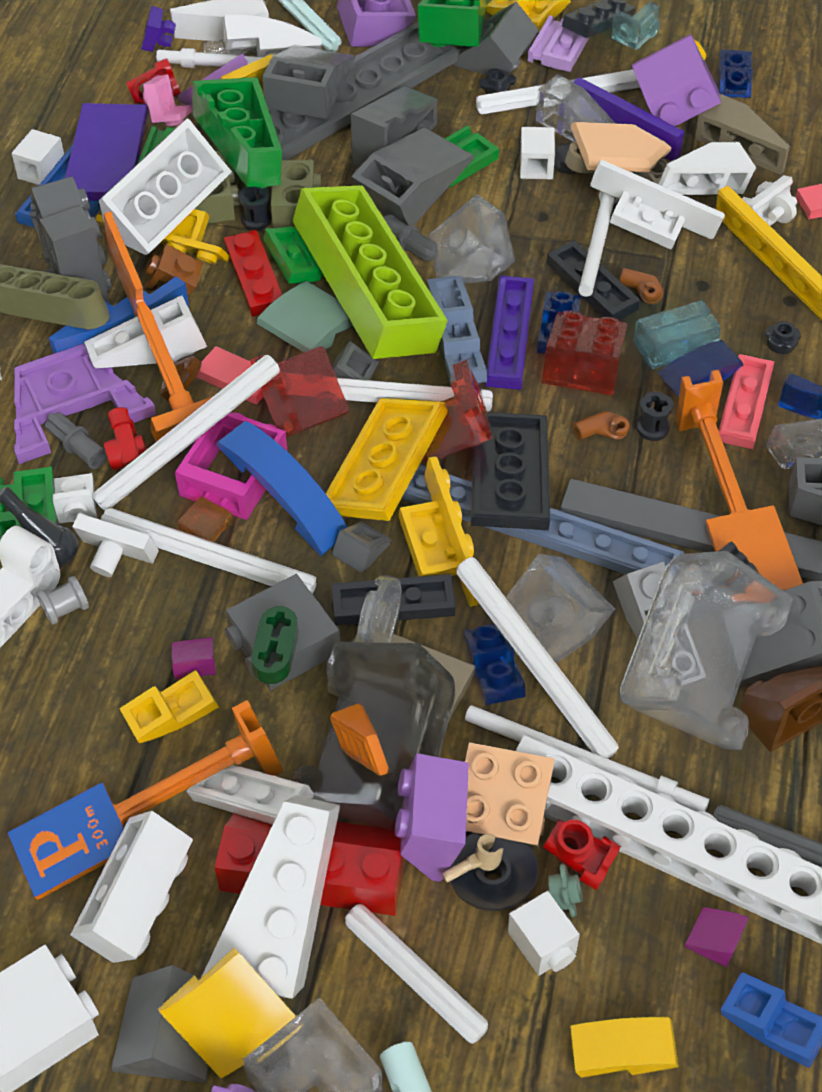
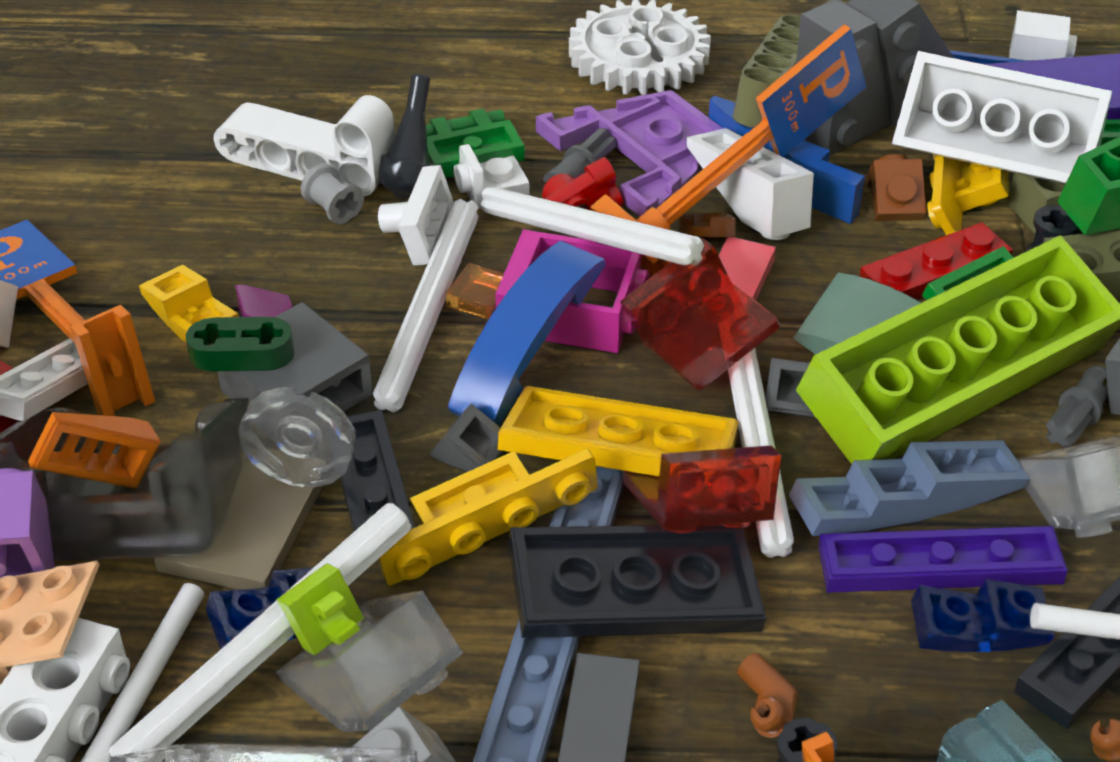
camera: 80 degrees right, 10 degrees down
clear red bracket [542,311,627,395] -> none
none -> lime tile [277,563,364,656]

